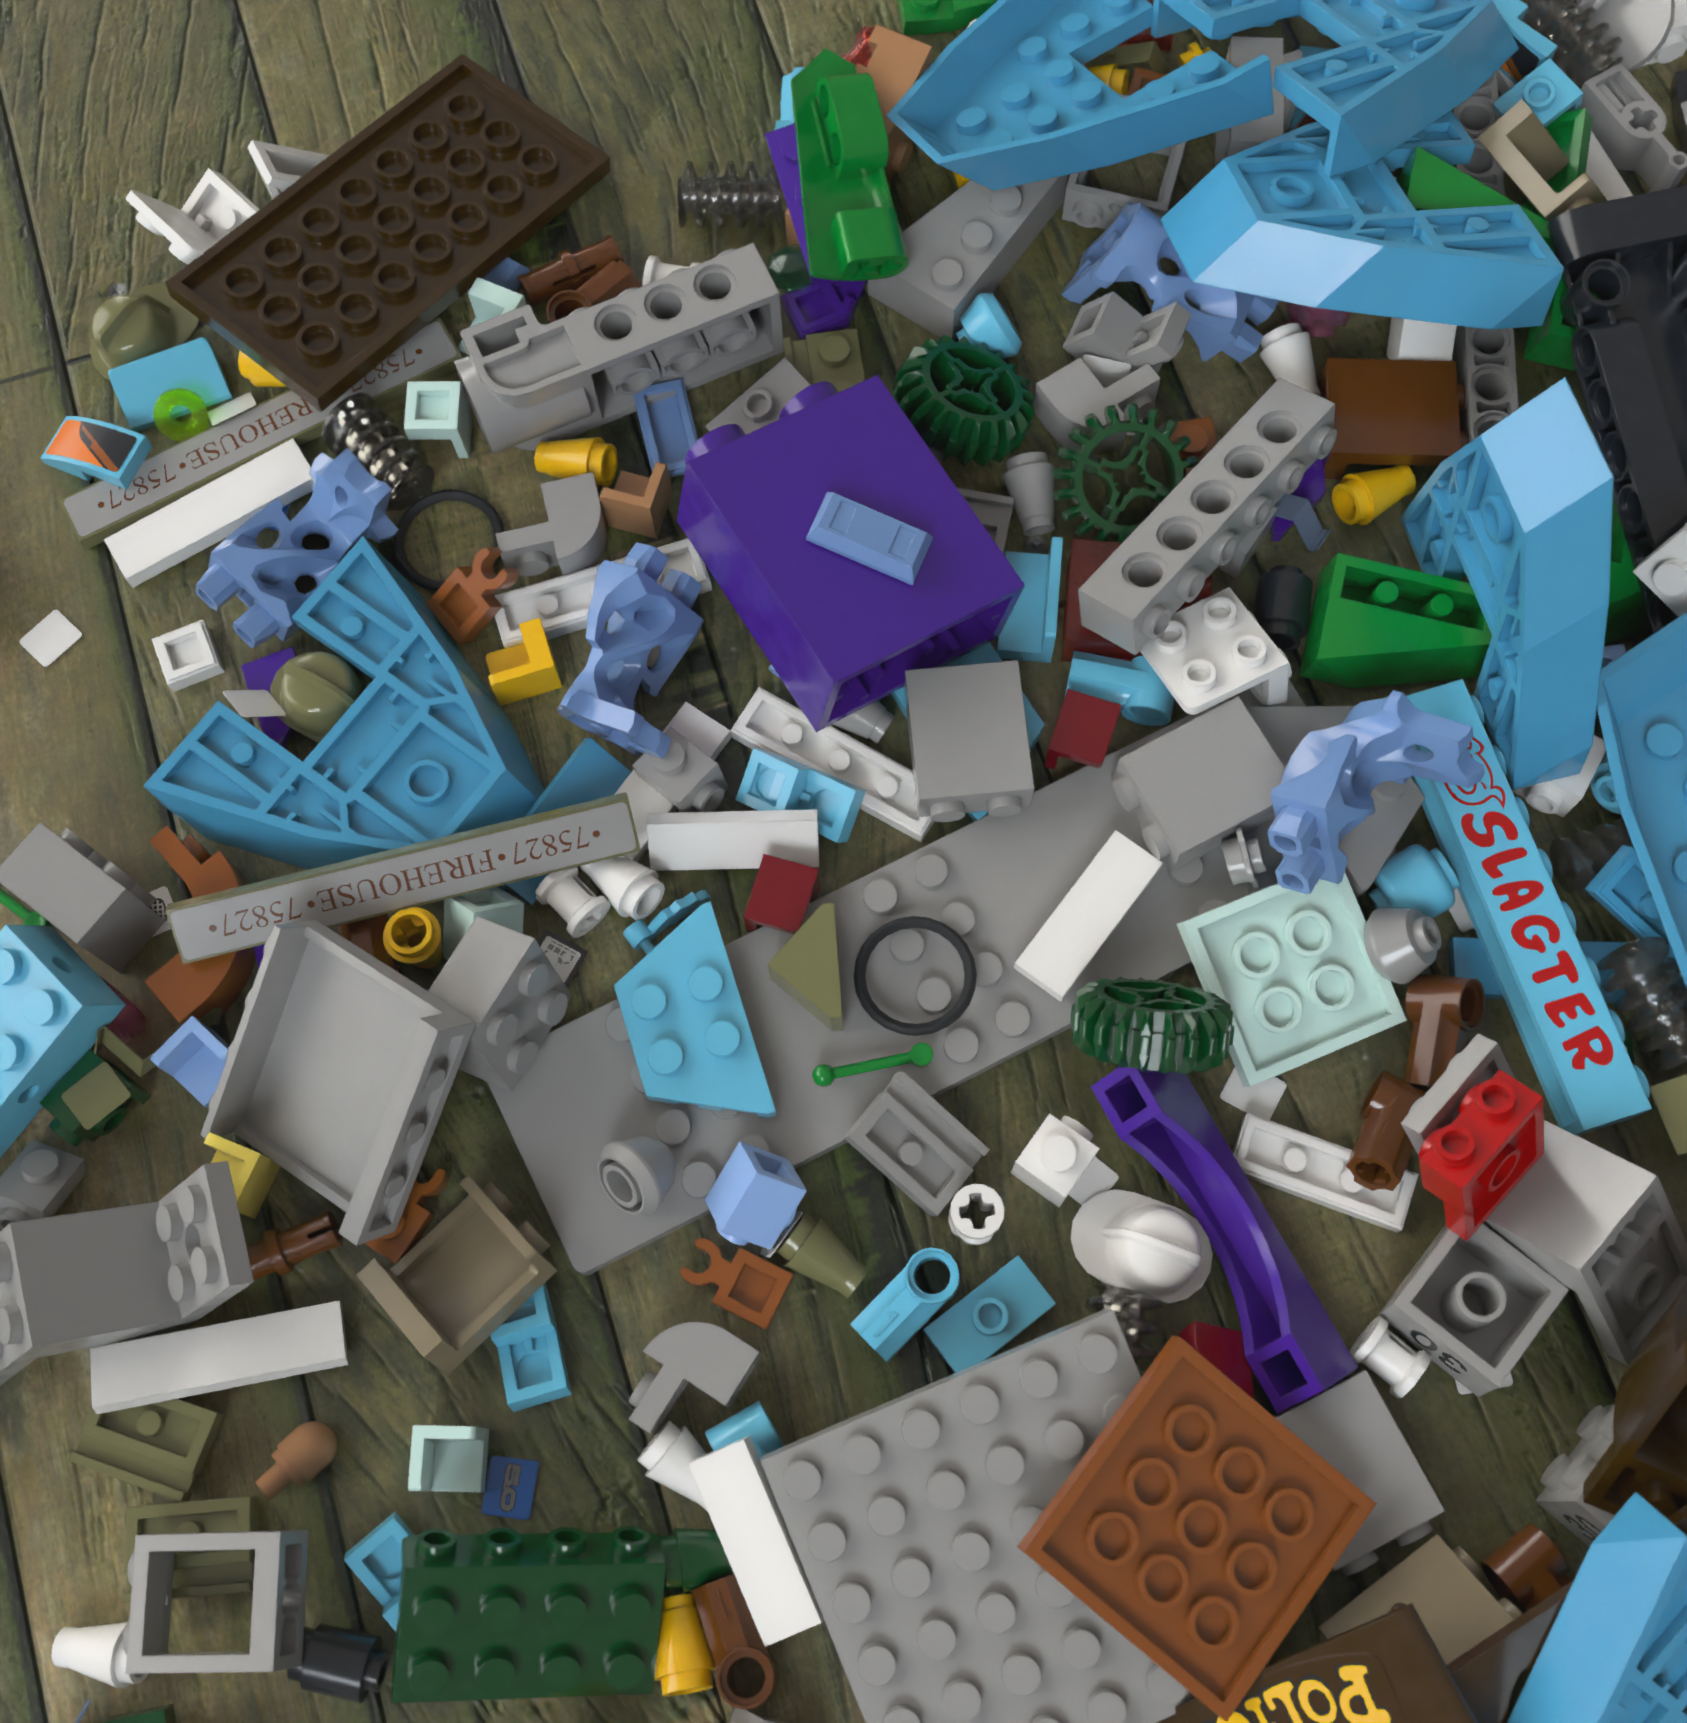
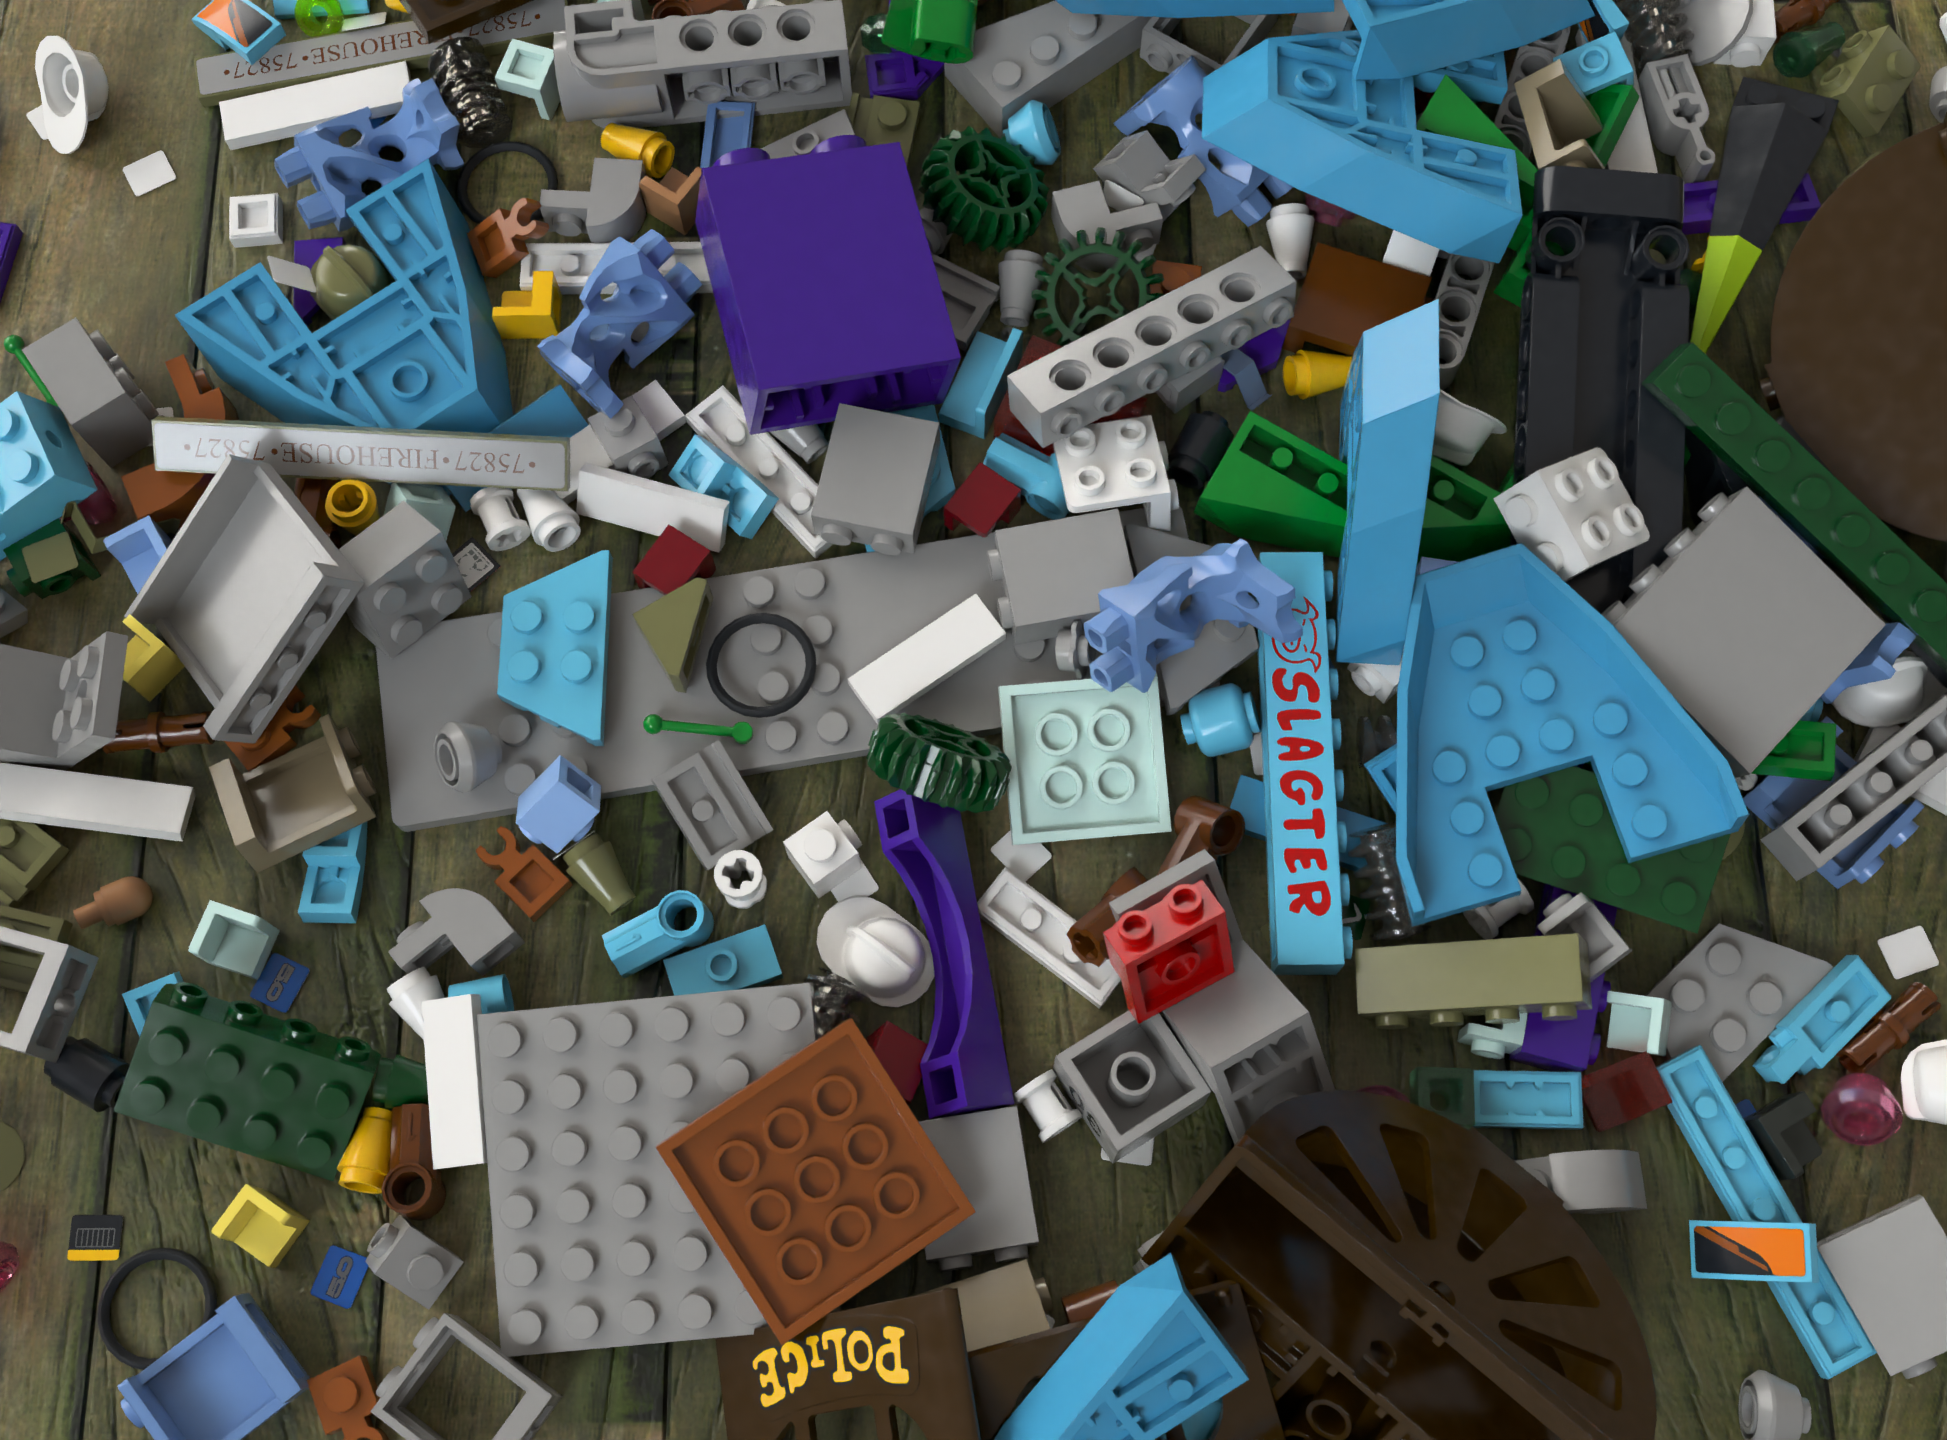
camera: 15 degrees right, 0 degrees up
medium azure piece [623,890,711,955] -> none
medium blue tile [806,492,933,586] -> none
light grey cone [1364,907,1442,984] -> none

